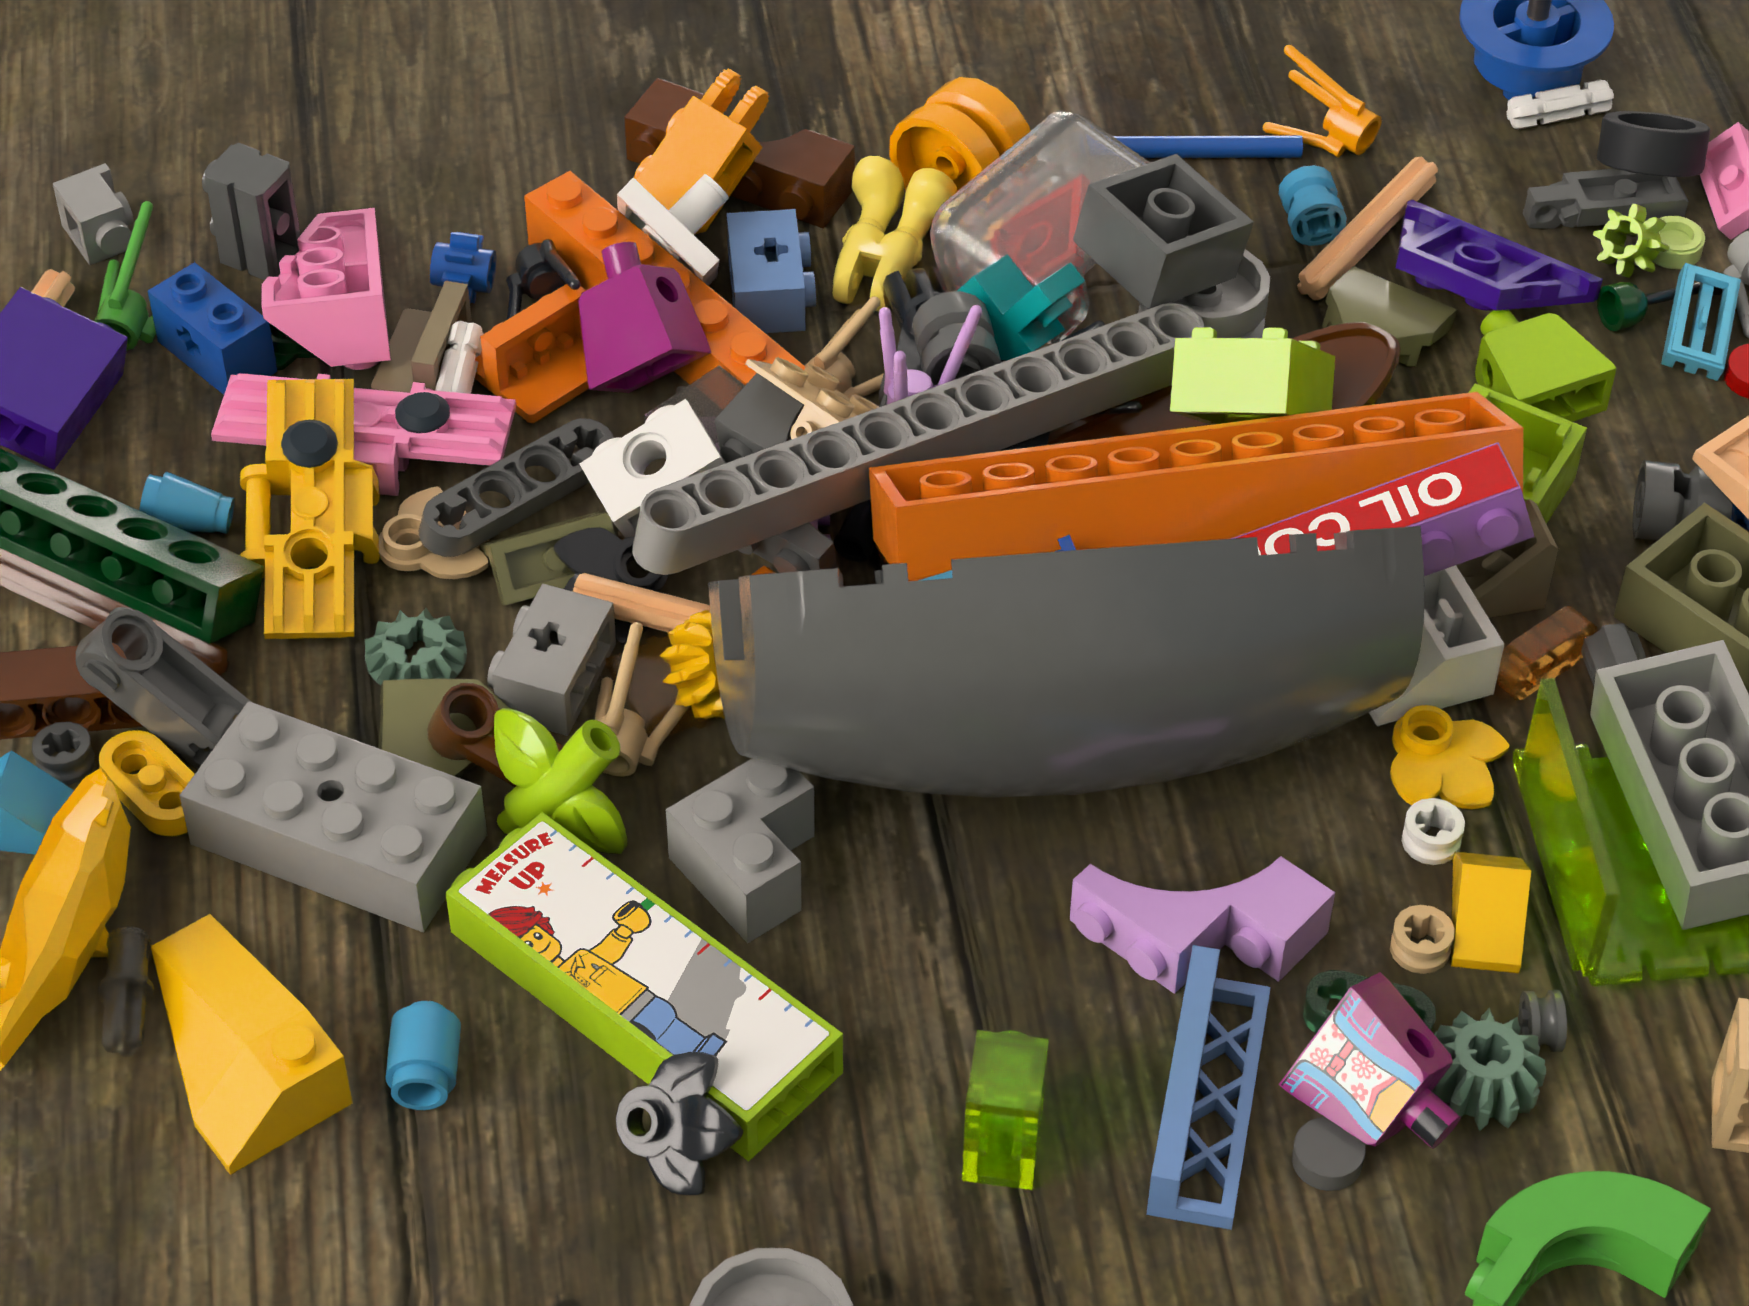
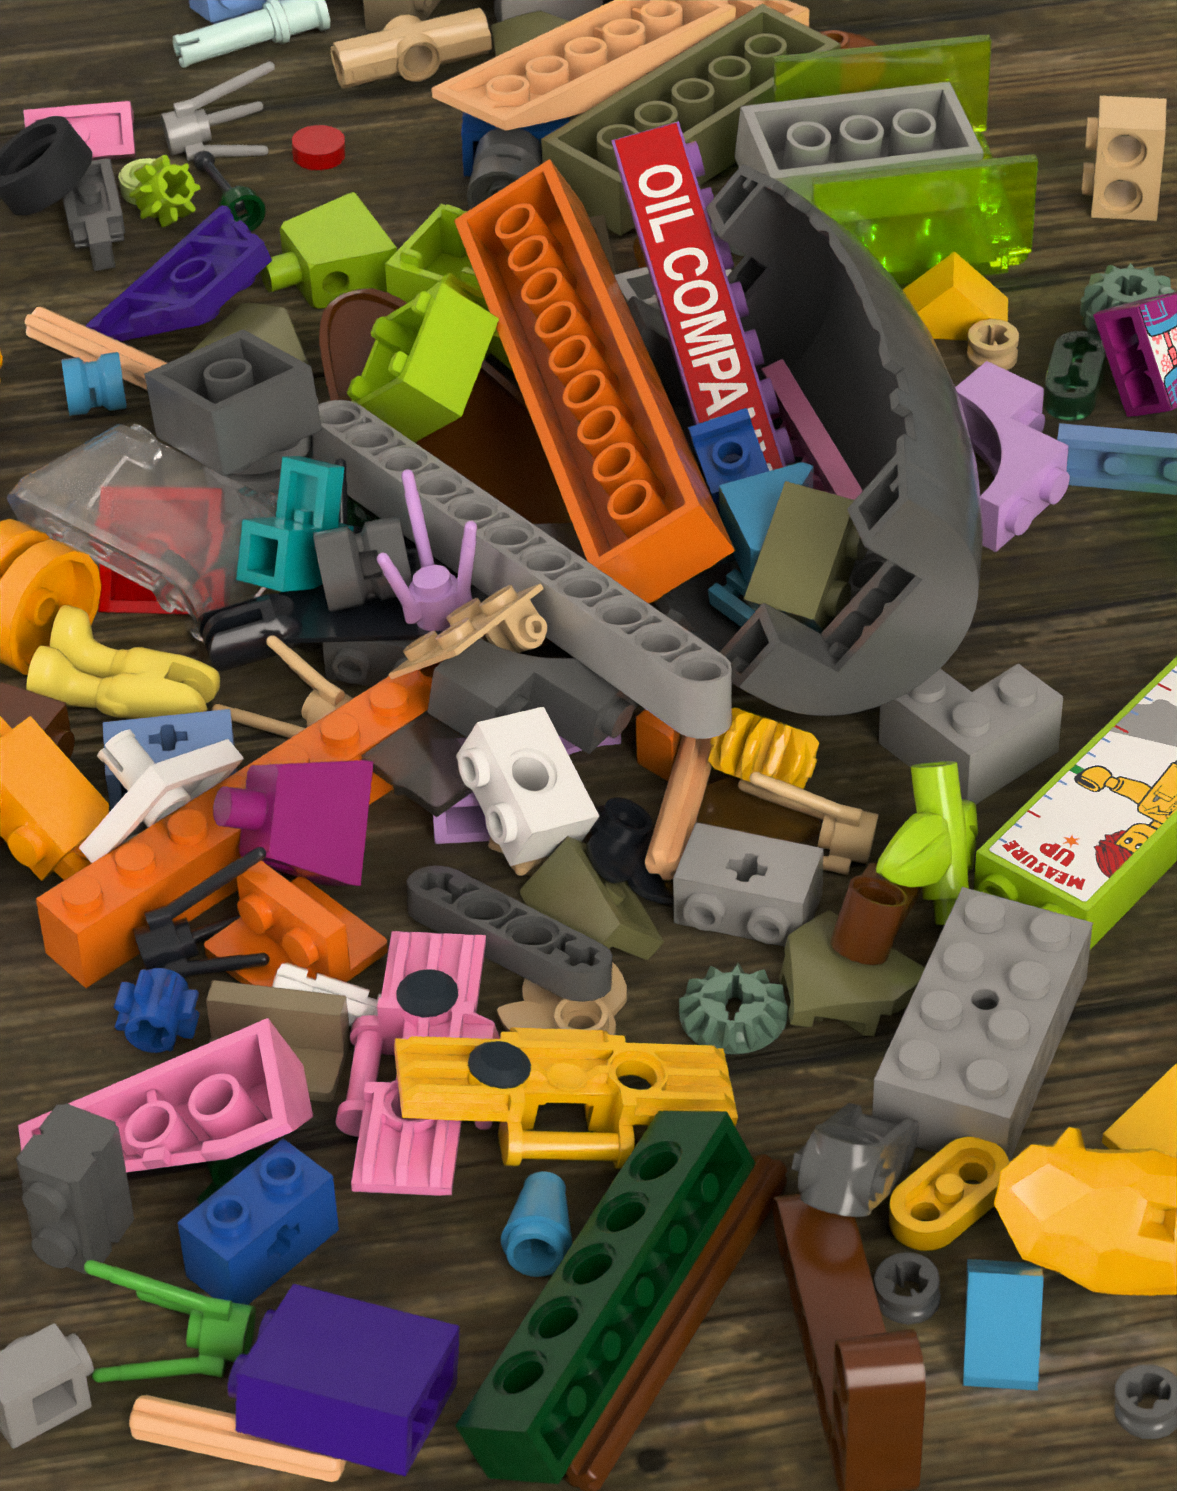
camera: 90 degrees left, 5 degrees down
dark grey bush [1519,990,1567,1052] -> none
medium azure tile [1661,263,1741,381] -> none

